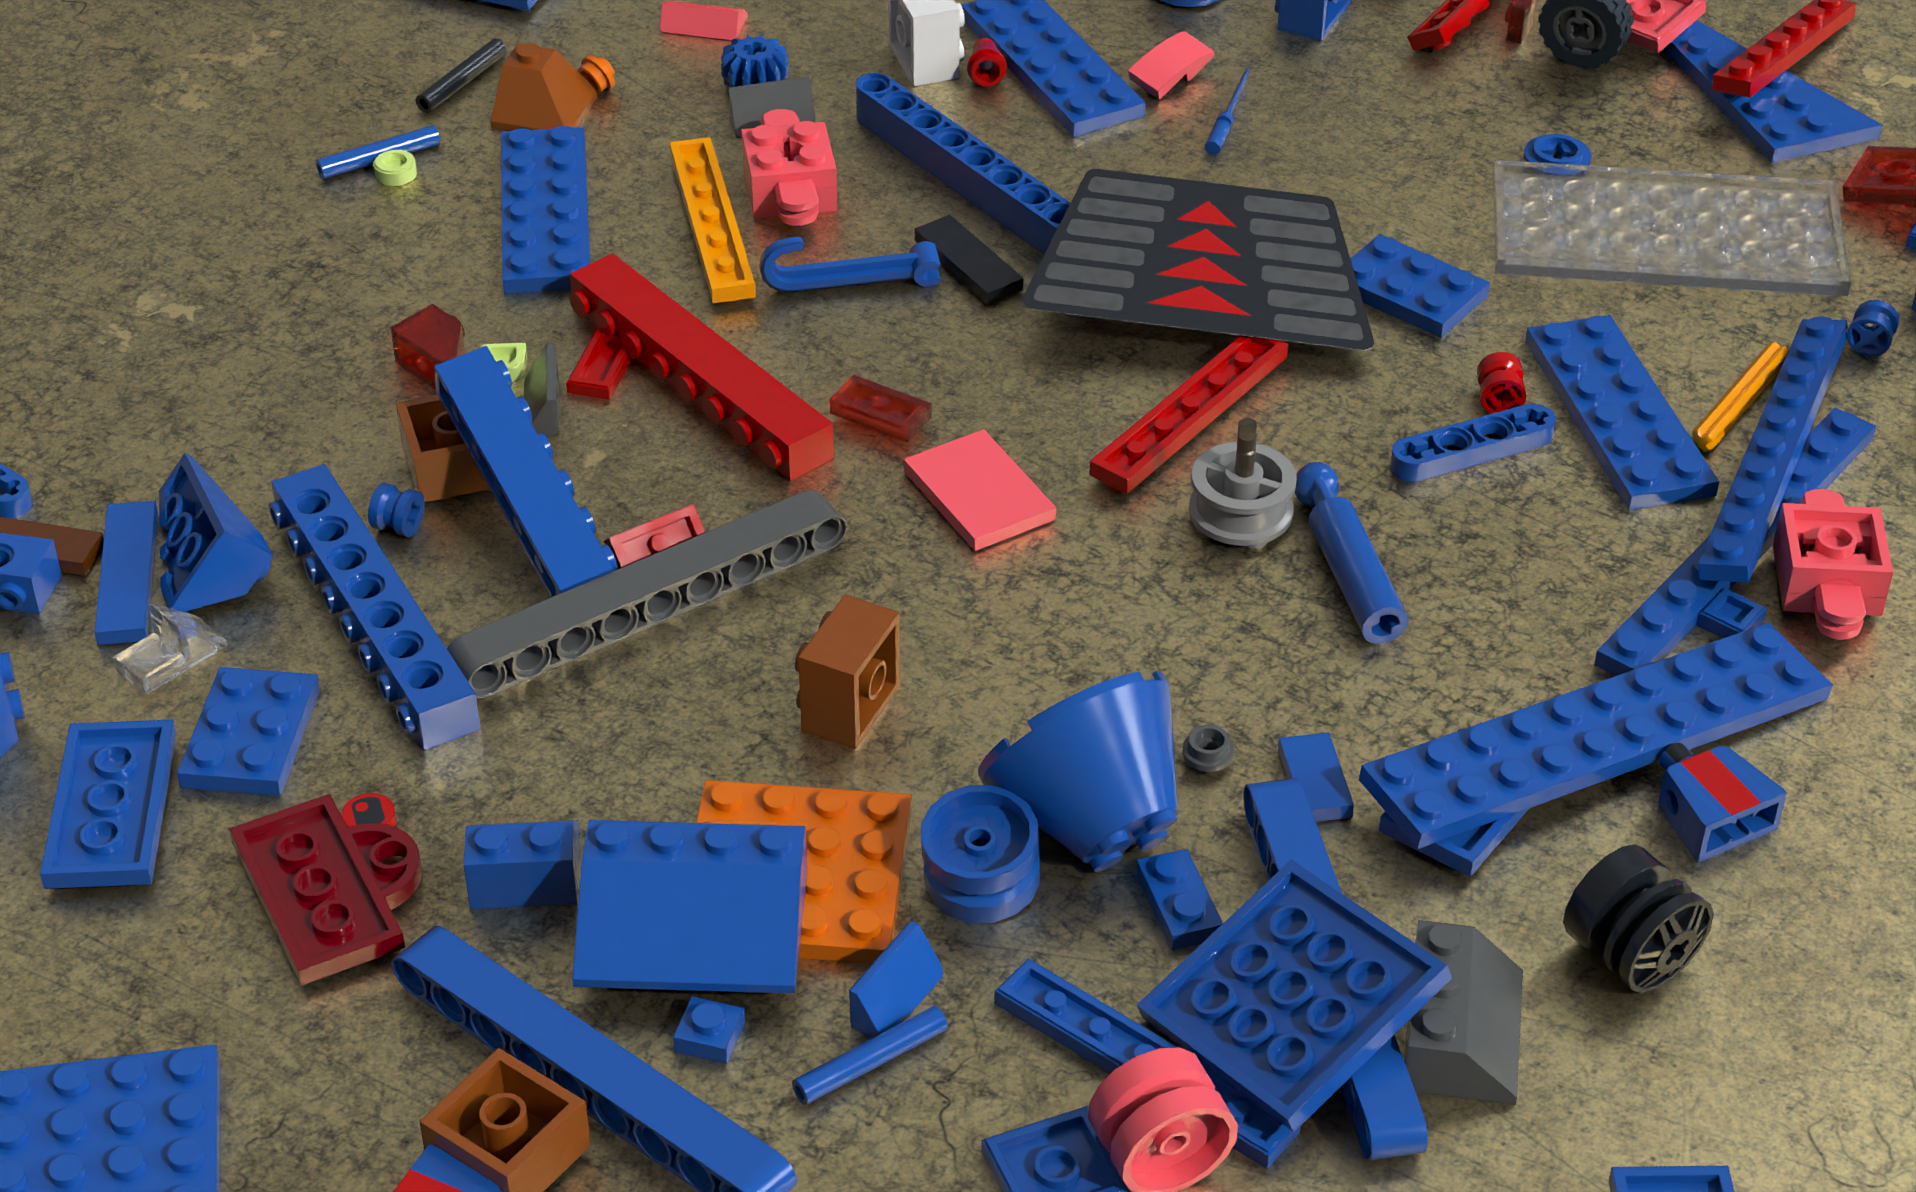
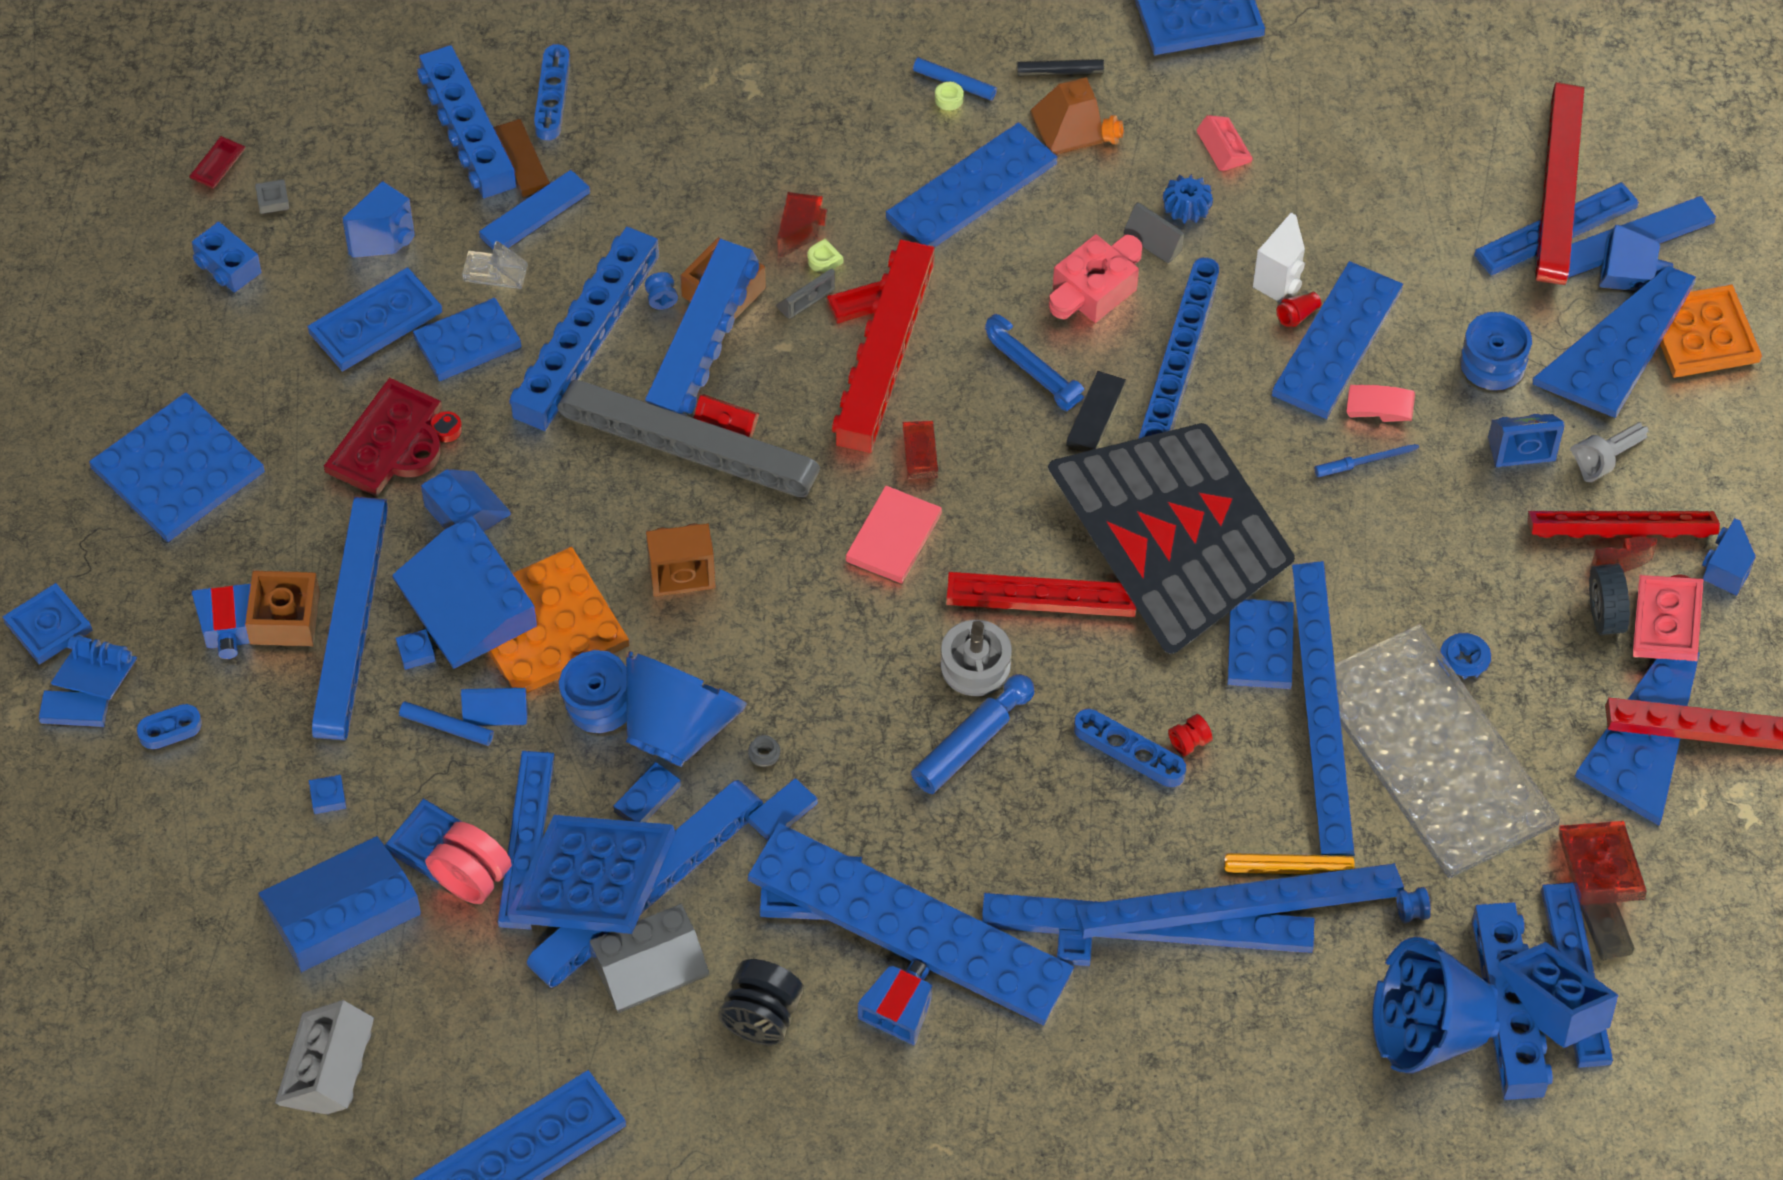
camera: 55 degrees right, 15 degrees up
blue wedge [159,453,273,614] -> none
light orange plate [669,137,756,303] -> none
blue plate [1525,315,1719,511] -> none
coral brick [1773,489,1893,640] -> none
none -> blue plate [1292,561,1355,856]

